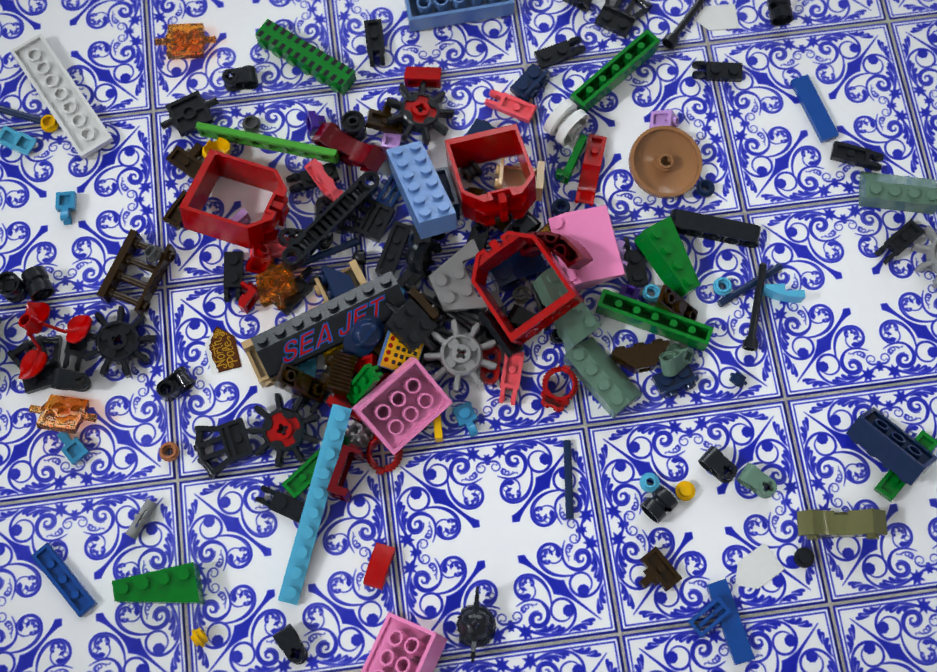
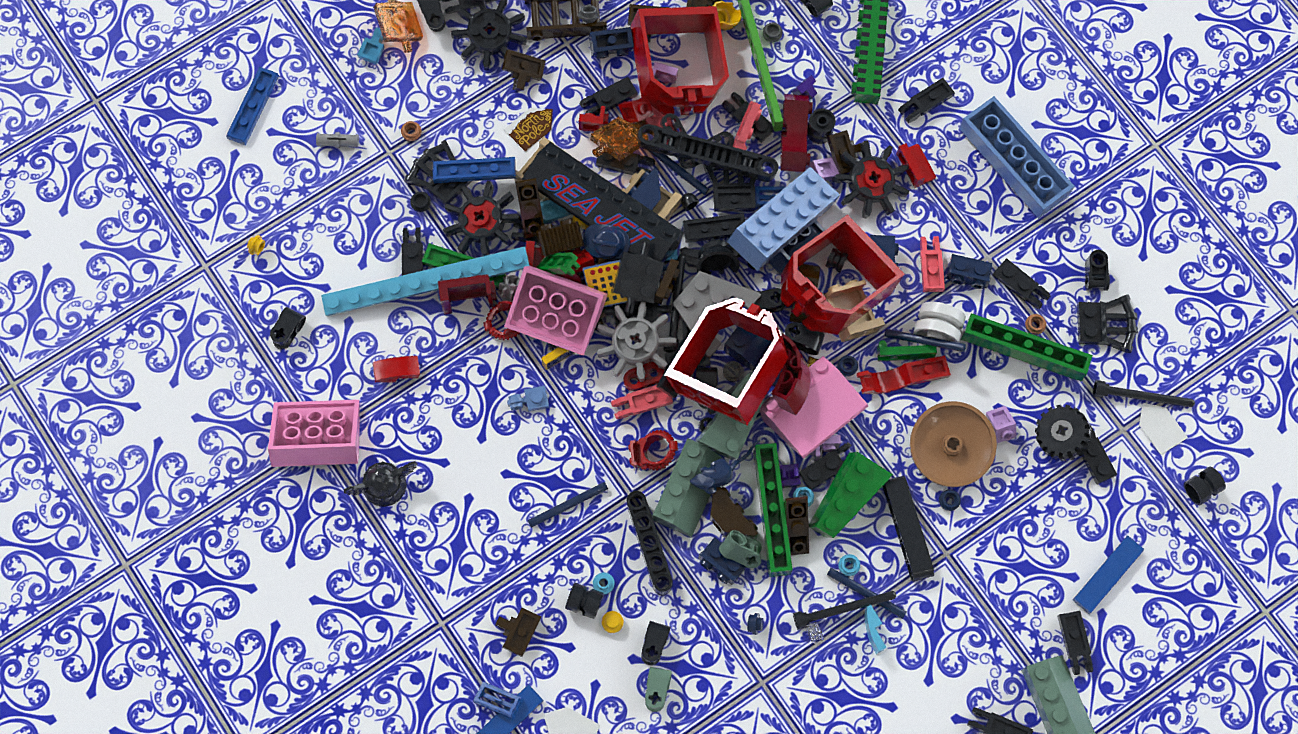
camera: 60 degrees right, 0 degrees up
green wedge [112,562,205,605] -> none
black piece [156,366,196,402] -> none
dark azure plate [452,401,478,438] -> none
none -> black plate [410,192,431,212]
none -> blue tile [433,157,516,183]
none -> dark brown hinge [502,49,546,91]
none -> medium blue plate [507,386,549,412]
none -> dark blue brick [589,27,634,59]
none -> black beam [627,491,673,596]
none -> dark blue animal [690,440,760,494]
none -> clear bush [806,622,824,644]
none -> dark blue bar [885,329,966,352]
none -> nougat plate [1025,314,1046,335]
none -> black wheel [1035,404,1092,461]

